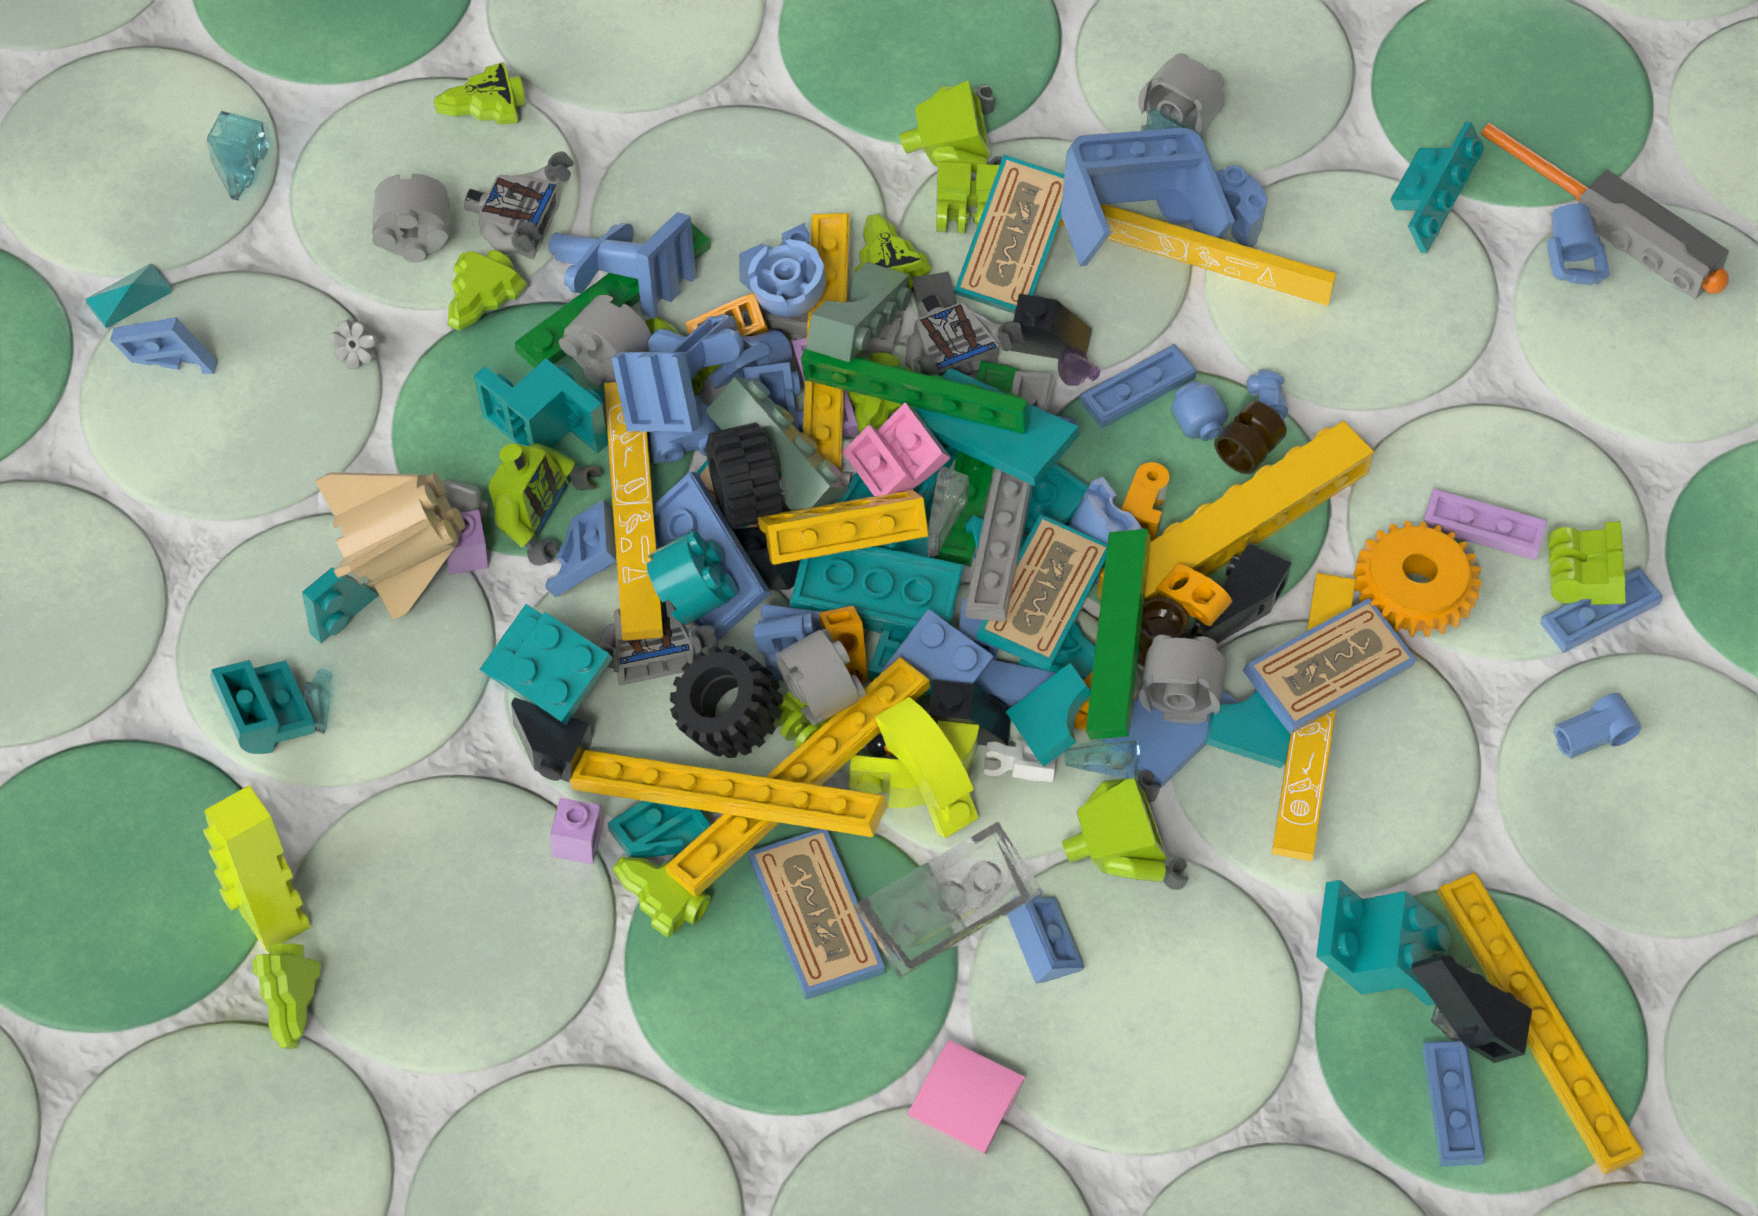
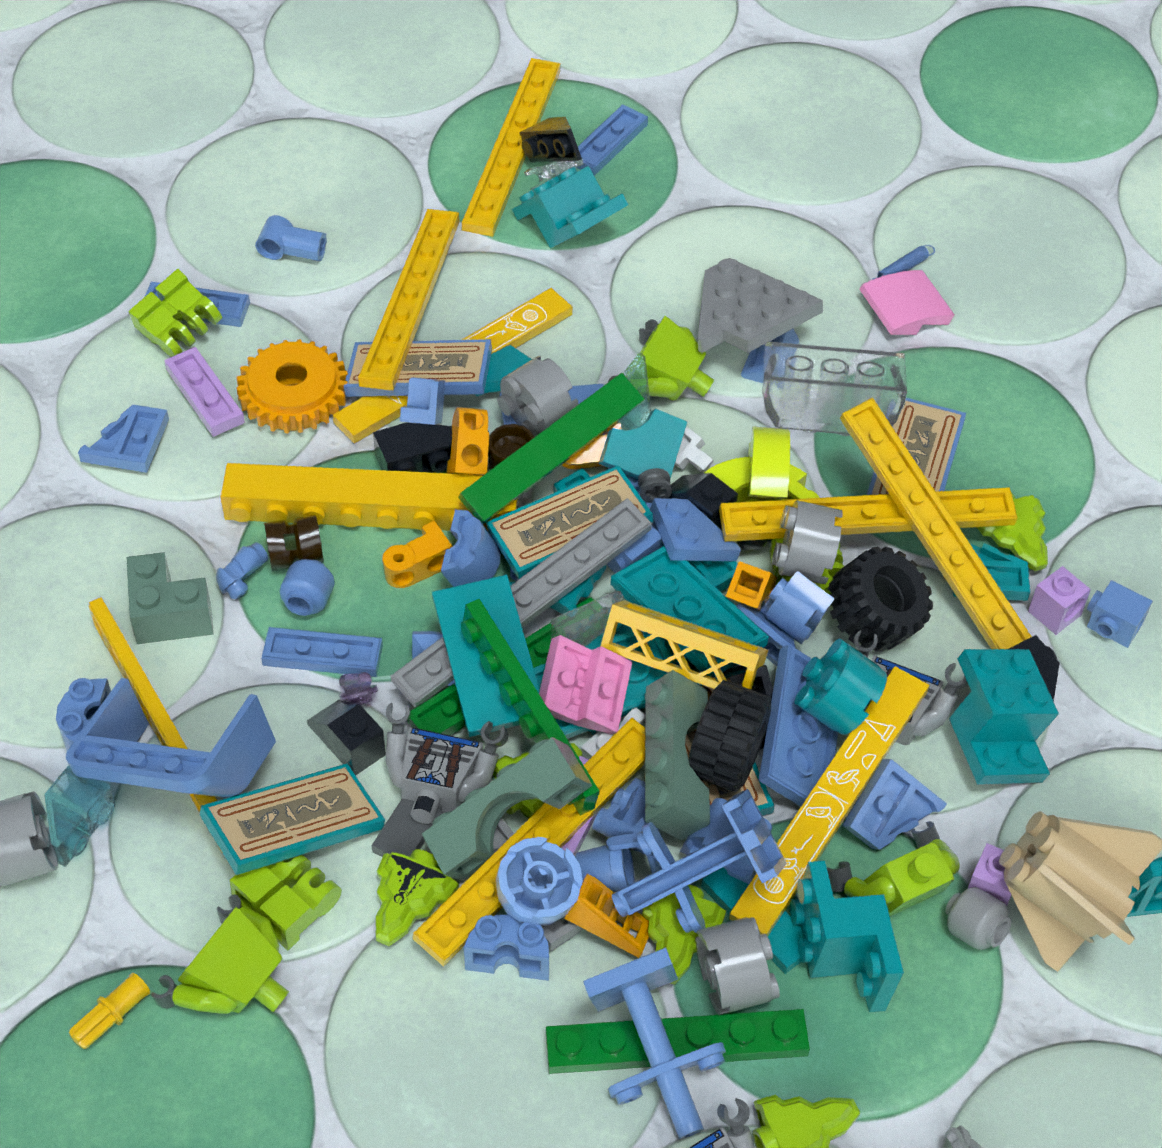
camera: 140 degrees left, 5 degrees down
none -> yellow axle [69,972,151,1049]
none -> medium blue wing [78,405,169,473]
none -> sand green brick [126,552,214,644]
none -> yellow tile [358,209,460,391]
none -> medium blue panel [400,377,445,425]
none -> dark grey bush [638,468,672,503]
none -> light grey wing [698,258,823,353]
none -> medium blue piece [872,245,935,280]
none -> medium blue brick [1087,580,1153,648]

